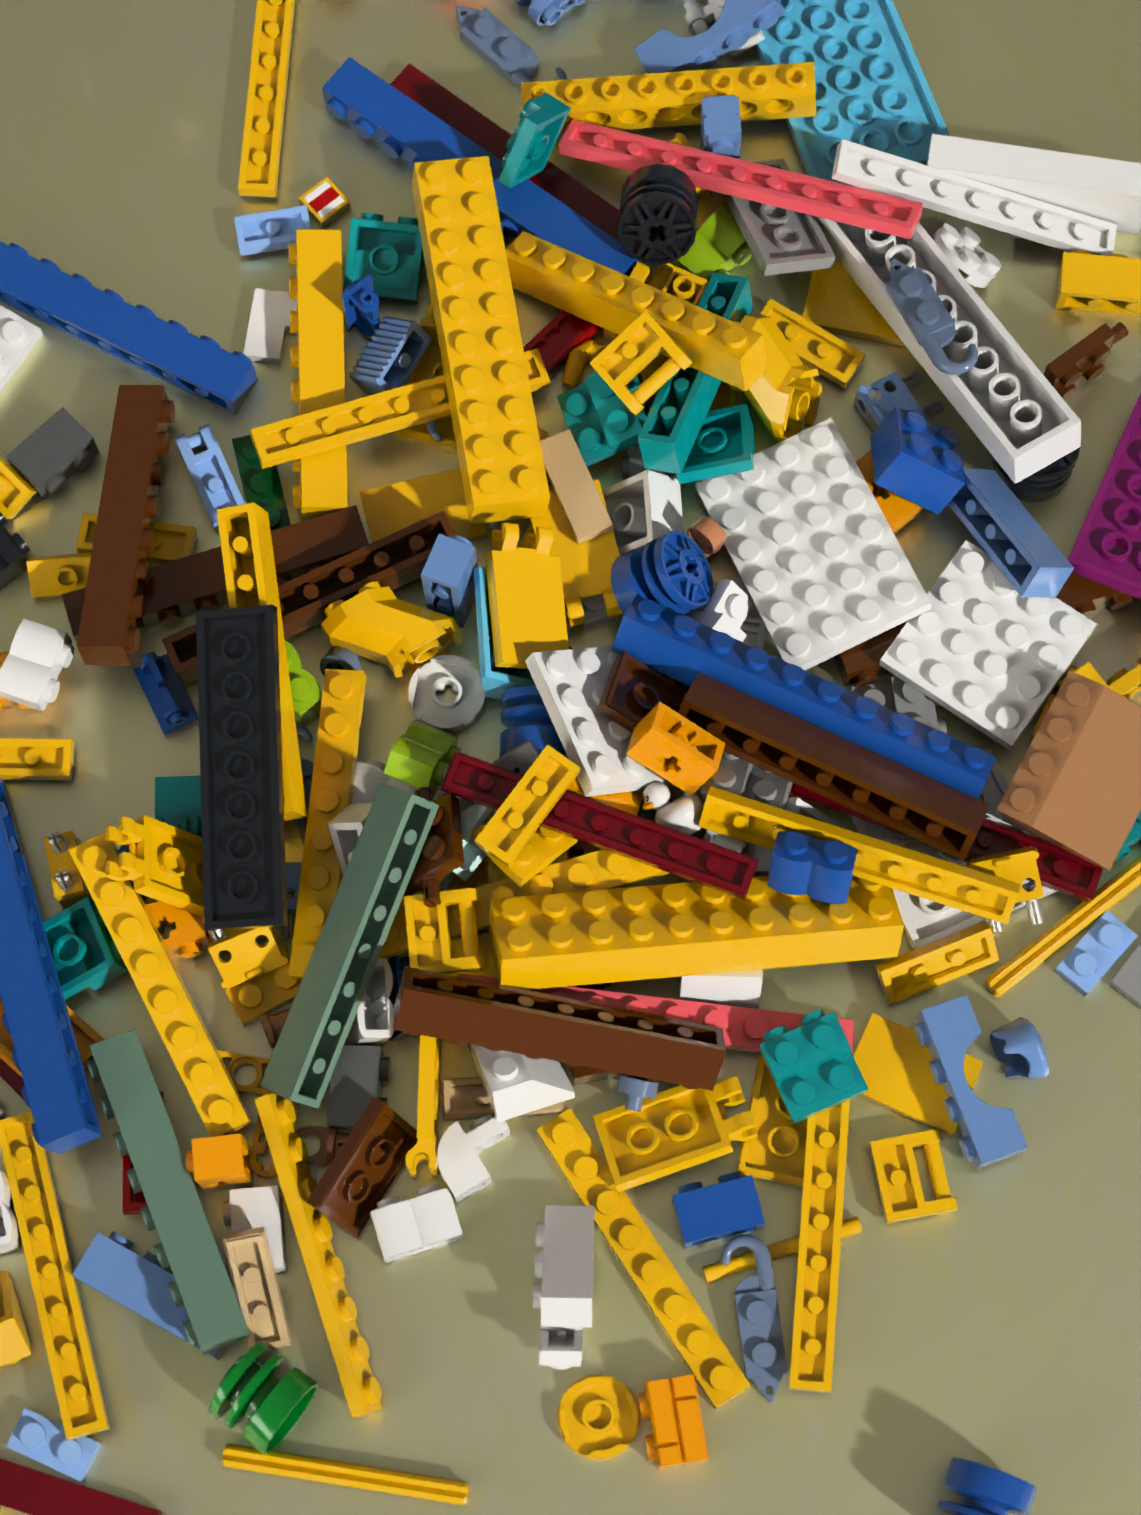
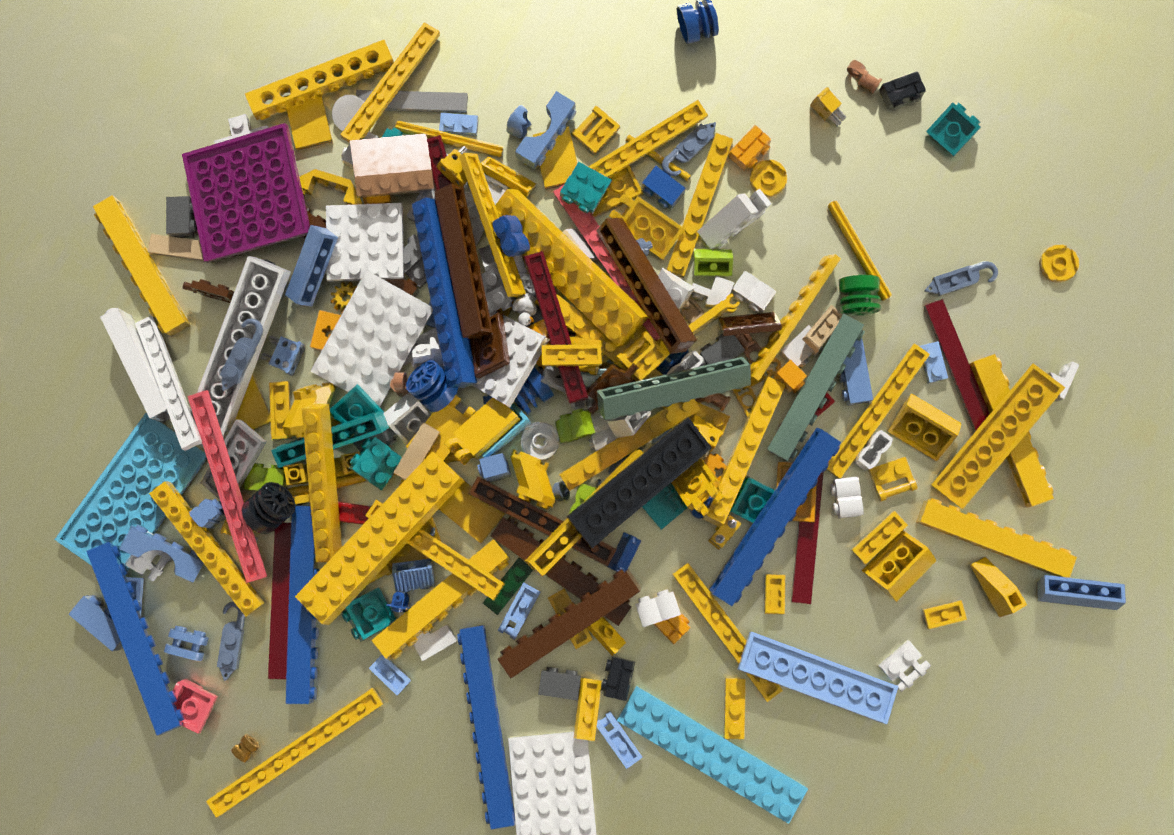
camera: 125 degrees left, 10 degrees up
tile [299,177,351,229] -> none
teal plate [498,93,571,188] -> none
yellow arm [561,340,605,387] -> none
yellow plate [590,310,693,415] -> none
light orange brick [626,702,725,796] -> none
blue brick [870,406,965,515] -> none
white plate [931,223,1002,288] -> none
none -> yellow gear [330,282,357,313]
none -> lime brick [693,249,733,276]

